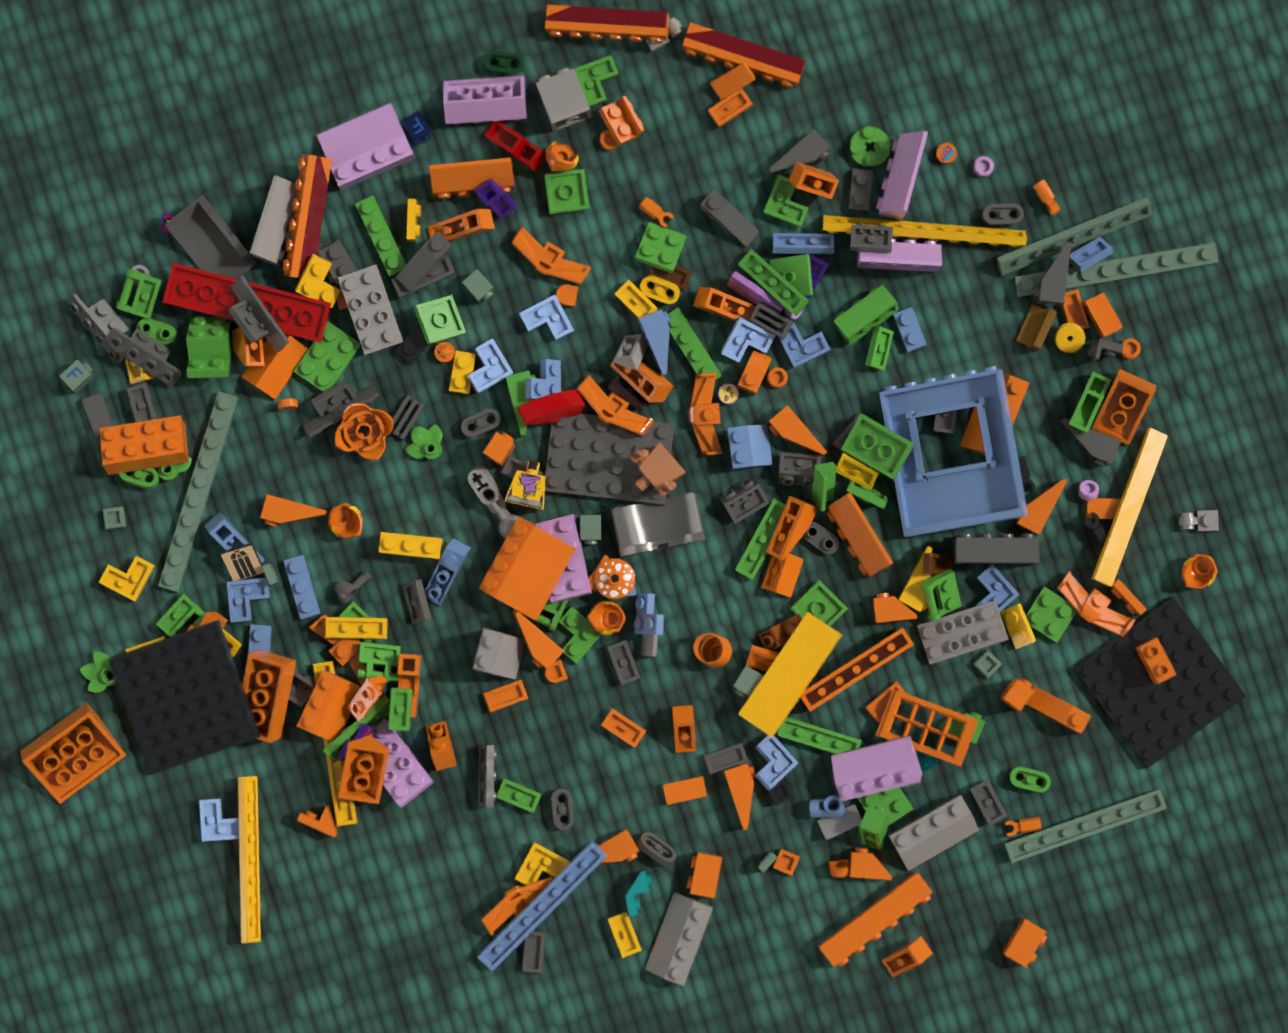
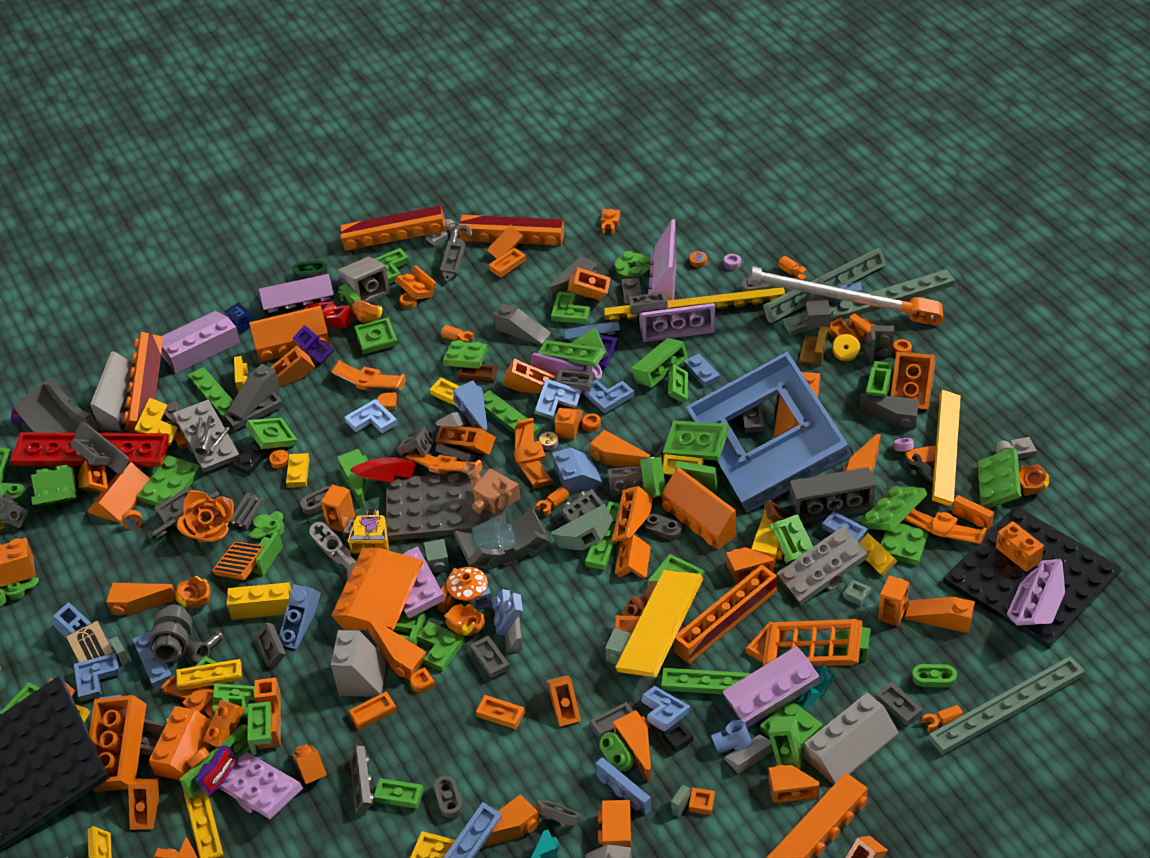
camera: 10 degrees left, 40 degrees down
sand green plate [158,391,239,592] -> none
orange slope [338,736,390,804] -> none
sand green brick [462,269,494,303] -> none
light blue plate [468,338,513,394] -> none
medium blue plate [526,359,561,400] -> none
yellow plate [640,275,680,304] -> none
orange tile [663,776,707,805] -> none
orange helmet [693,633,732,668] -> none
orange tile [828,859,850,878] -> none
orange brick [1002,918,1047,967] -> none
none -> orange slope [128,778,159,830]
none -> dark grey piece [149,605,193,663]
none -> orange tile [187,747,210,768]
none -> dark grey plant [193,415,229,456]
none -> tile [212,541,264,580]
none -> bright green panel [251,531,283,576]
none -> bright green plate [337,284,361,310]
none -> dark grey bracket [397,426,434,457]
none -> dark grey plate [440,225,472,284]
none -> clear light blue slope [472,518,516,550]
none -> orange bar [536,486,569,517]
none -> sand green slope [551,504,613,550]
none -> medium blue plate [596,757,652,815]
none -> bright green plate [600,732,634,772]
none -> orange plate [601,209,620,234]
none -> flat silver piece [748,266,943,325]
none -> bright green plate [859,486,927,531]
none -> bright green plate [978,447,1021,509]
none -> lavender wedge [1007,559,1065,625]

